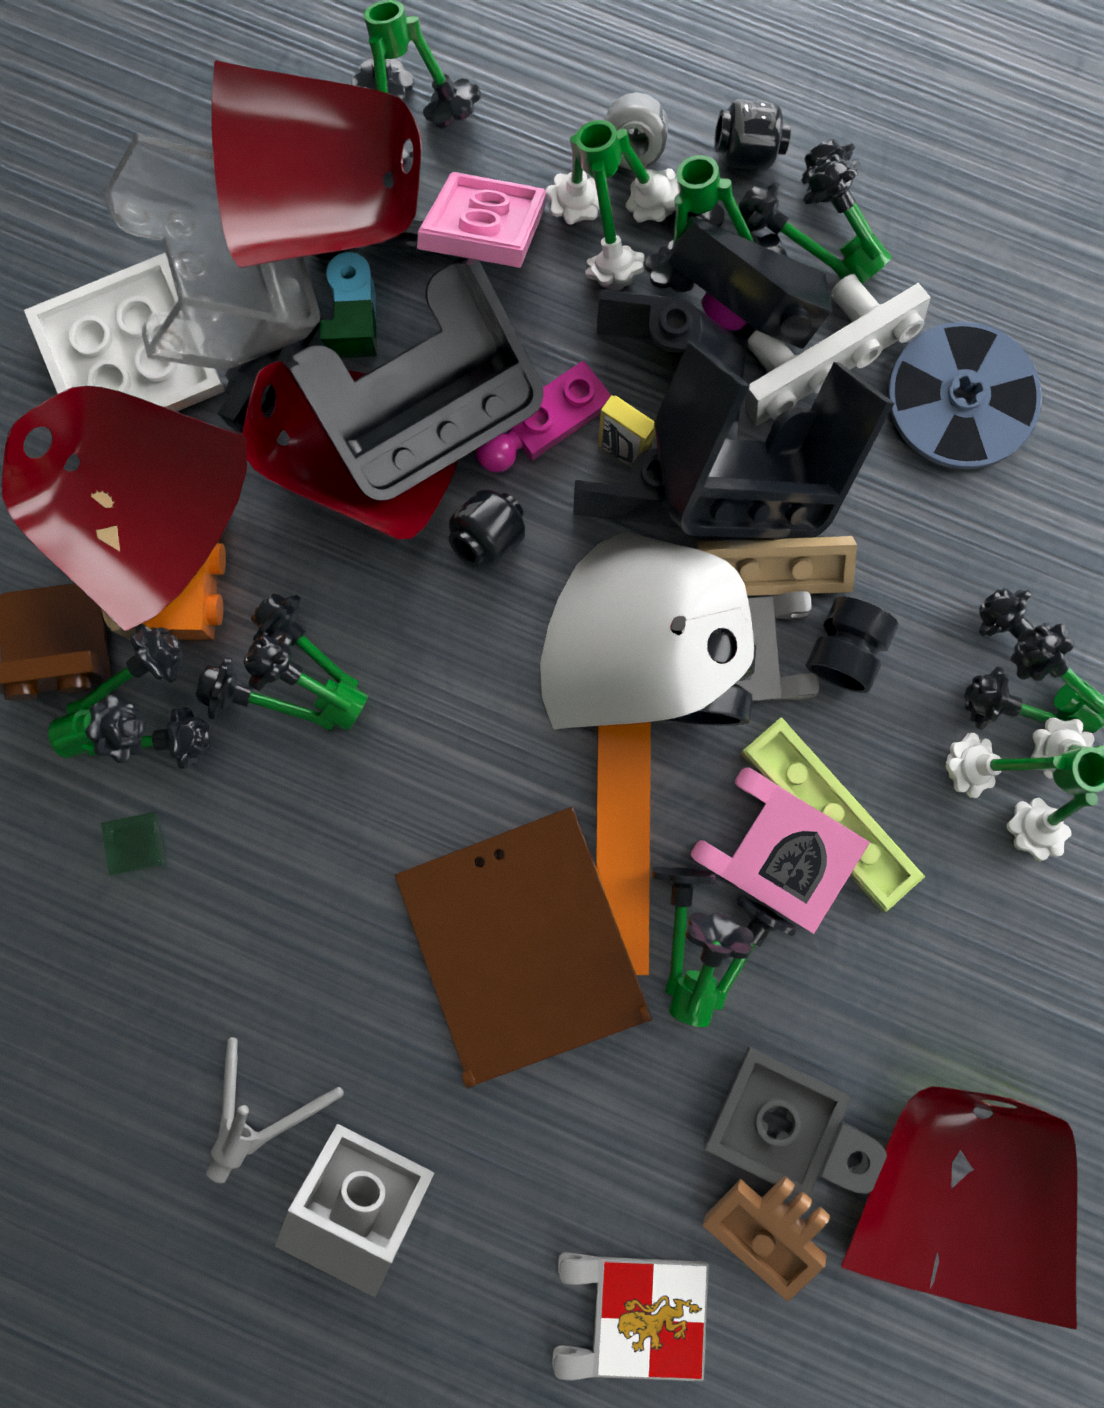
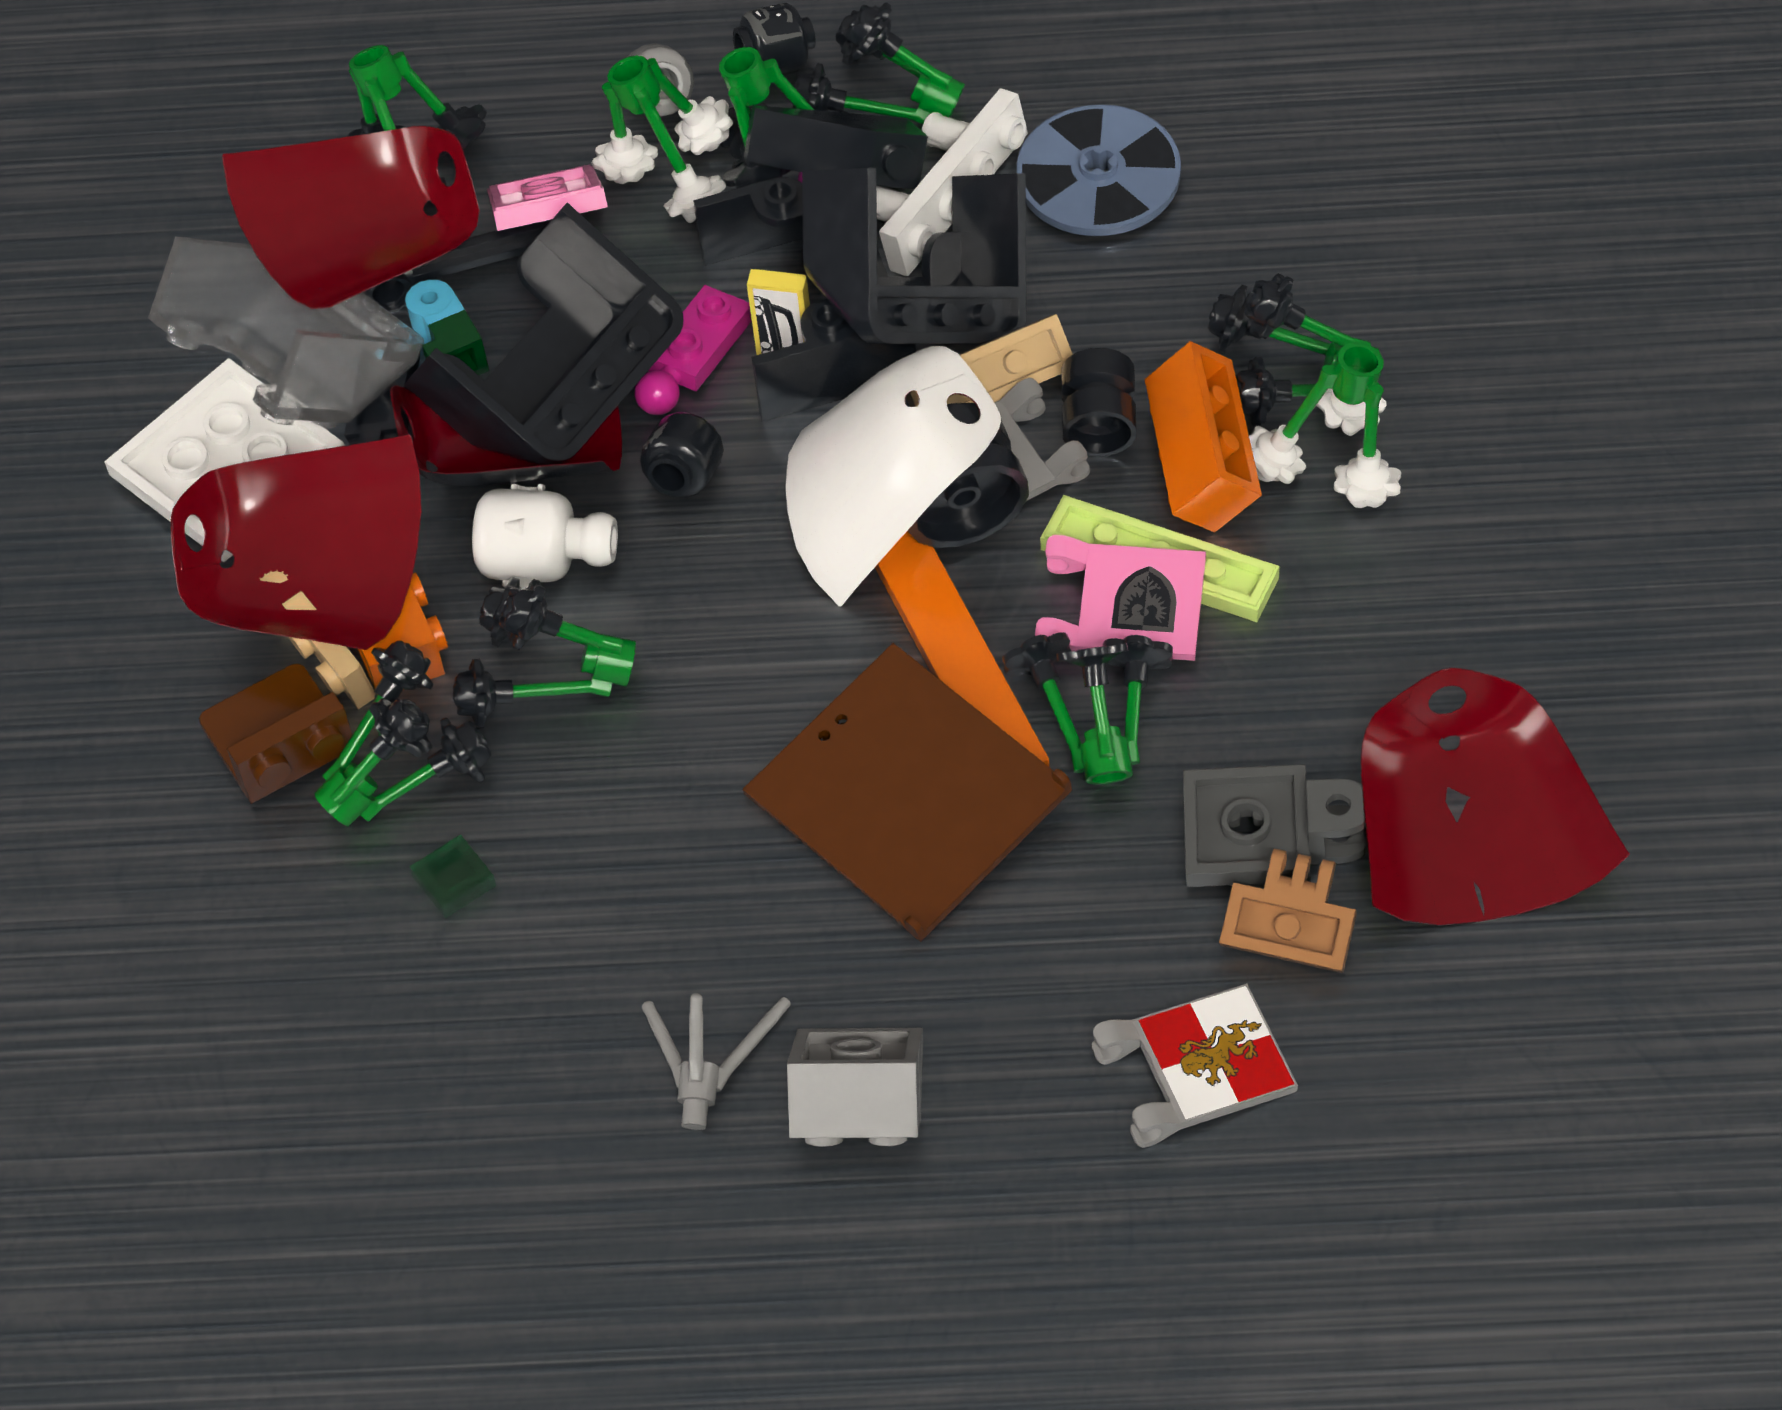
camera: 20 degrees left, 25 degrees down
none -> white piece [472,484,618,589]
none -> orange brick [1144,341,1262,533]

